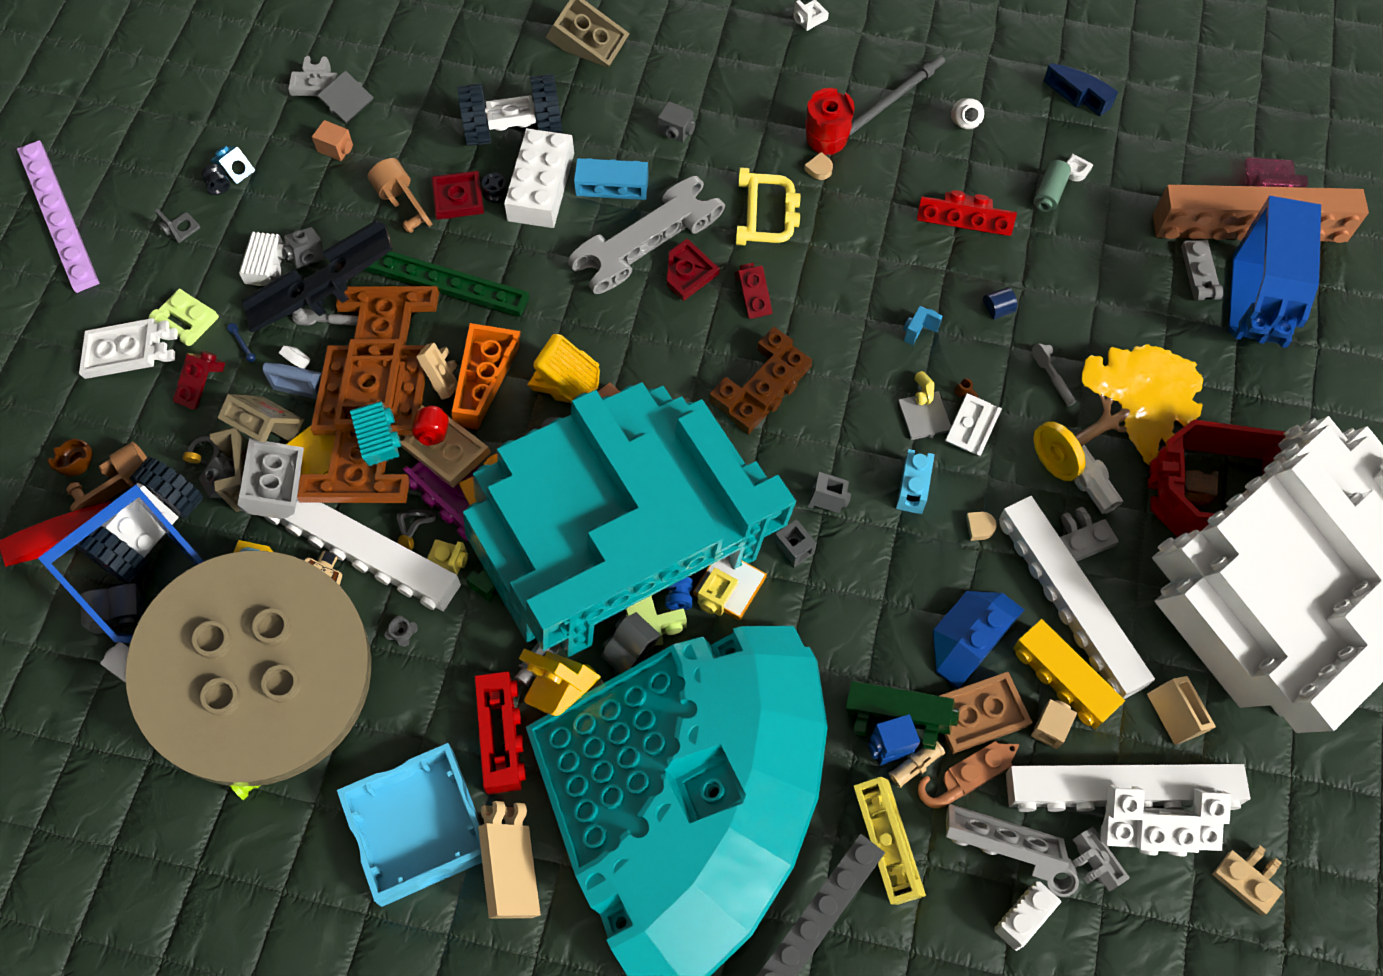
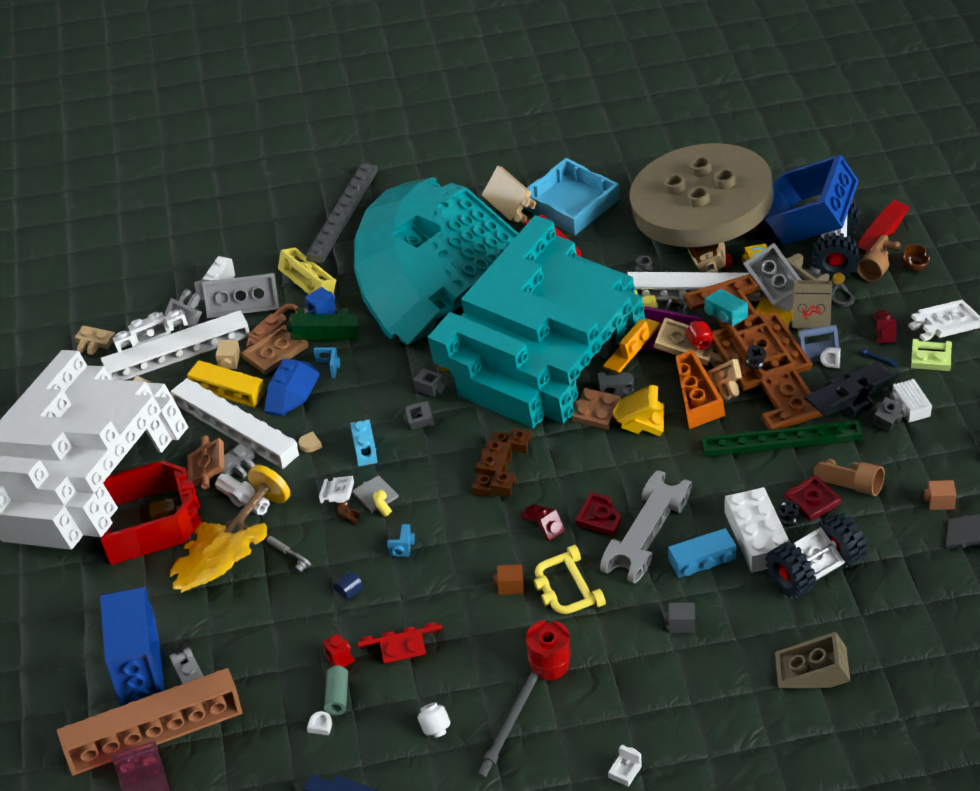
camera: 160 degrees right, 20 degrees down
none -> nougat plate [188,435,224,489]
none -> dark azure bracket [314,348,340,378]
none -> red brick [323,633,355,667]
none -> dark orange brick [493,564,524,595]
none -> black wheel [745,345,766,370]

